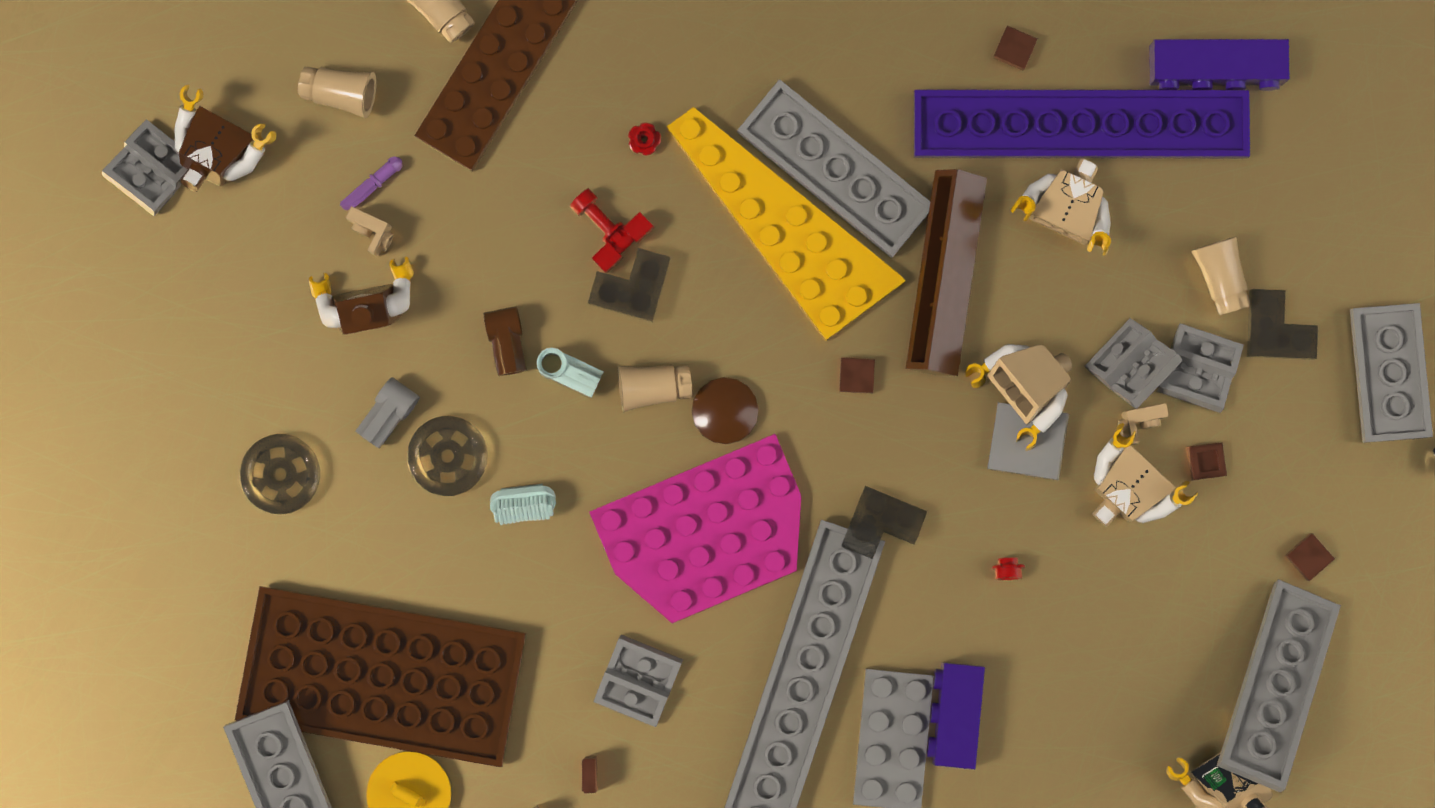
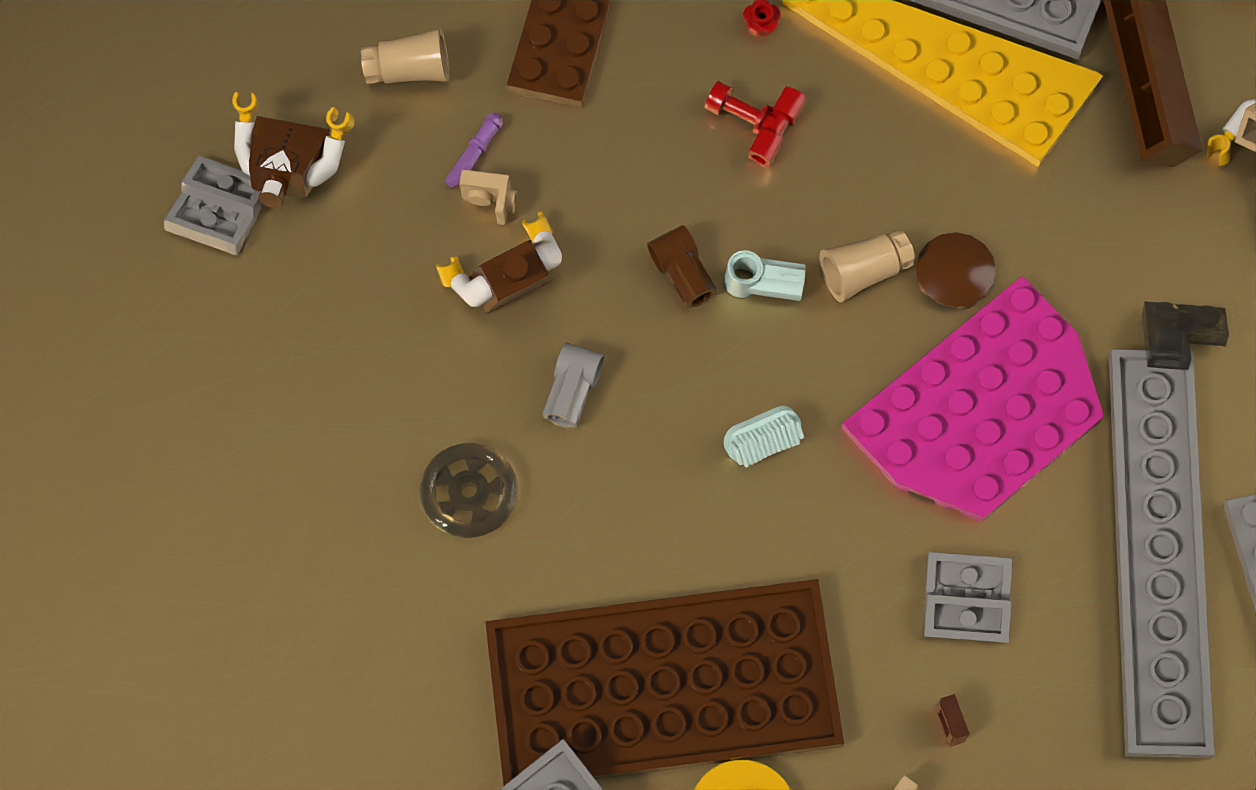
camera: 20 degrees left, 15 degrees down
clear smoke plate [407,416,488,496] -> none
clear smoke plate [588,248,671,323] -> none
copper tile [839,358,875,394] -> none

